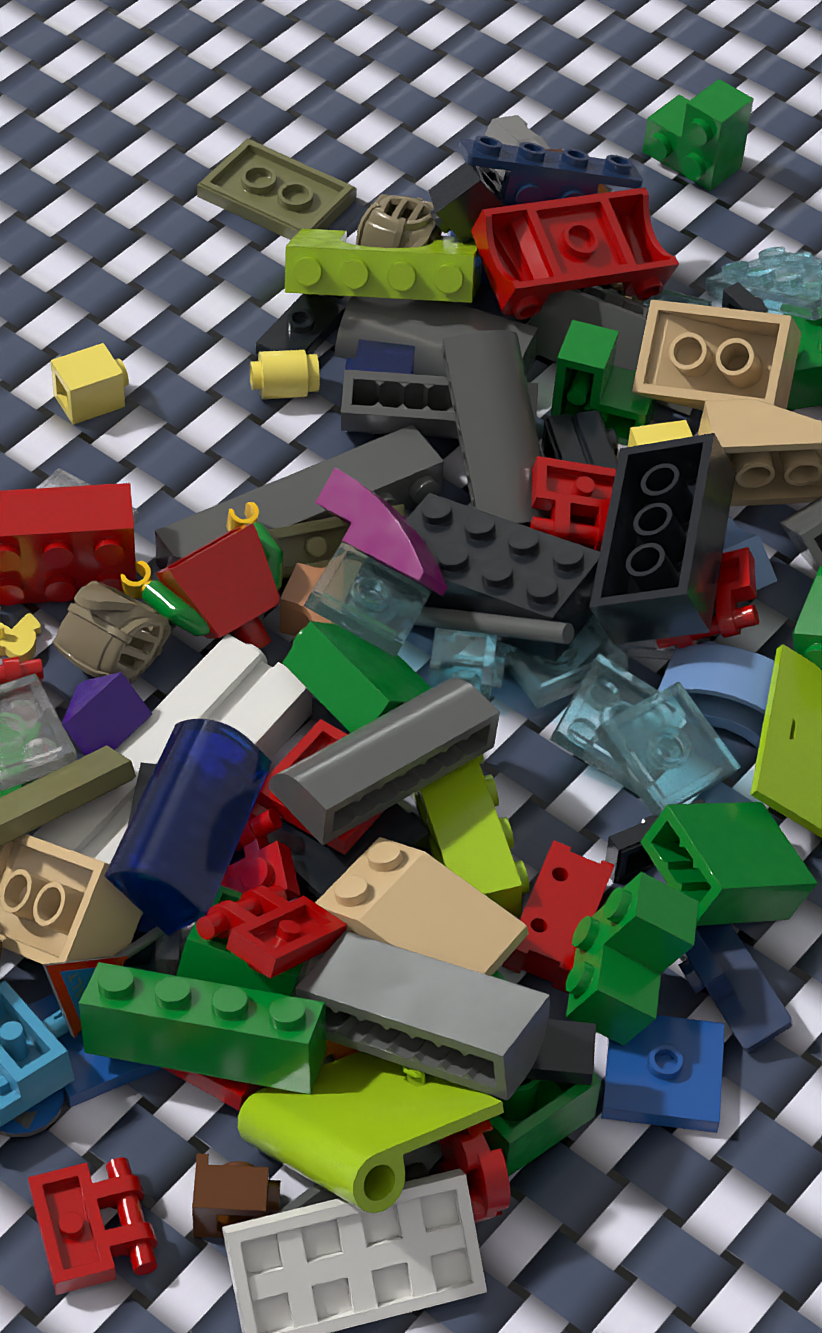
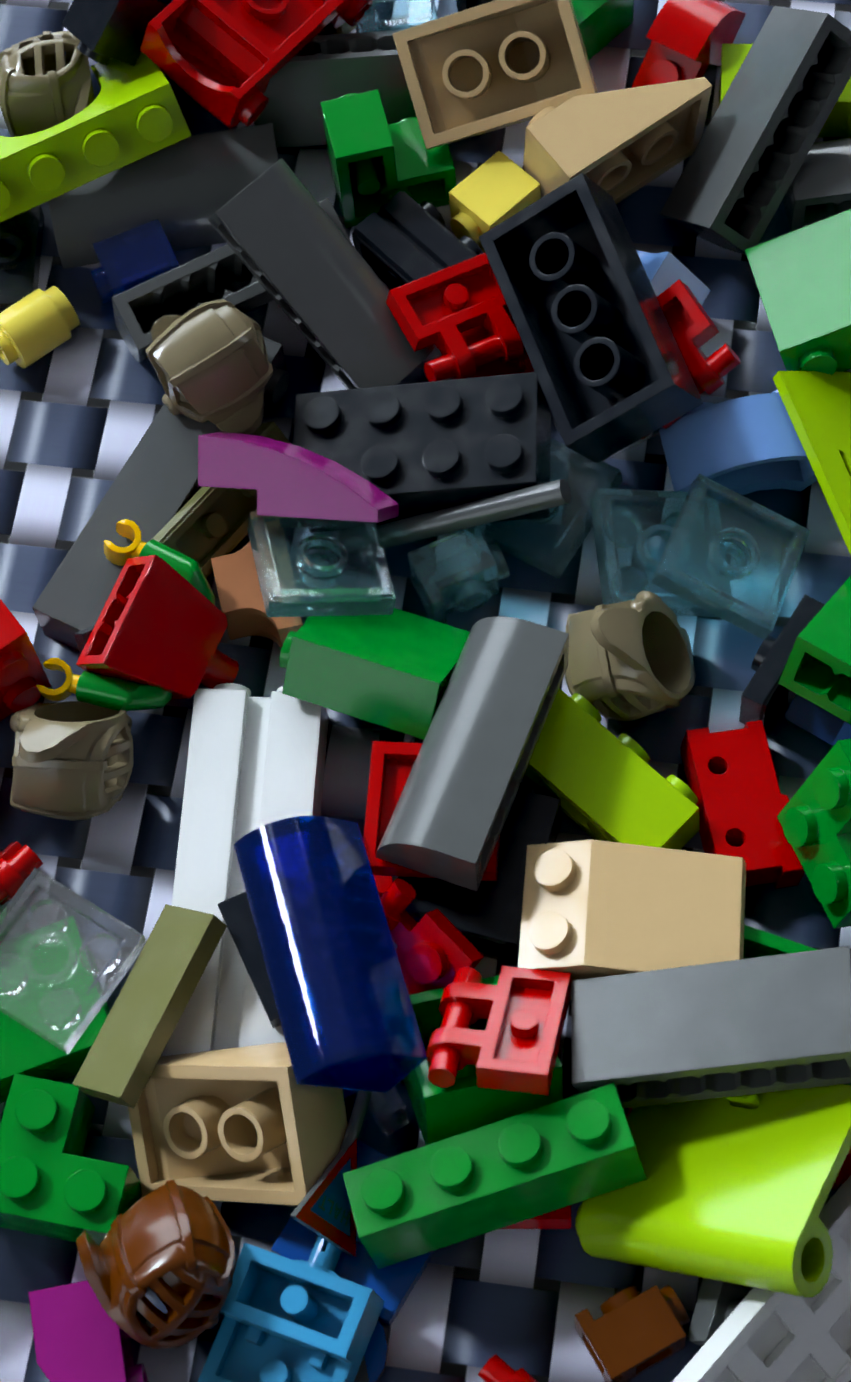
camera: 20 degrees left, 15 degrees up
dark purple slope [61,672,152,756] -> none
none -> dark tan piece [145,299,273,435]
none -> dark tan piece [565,591,696,721]

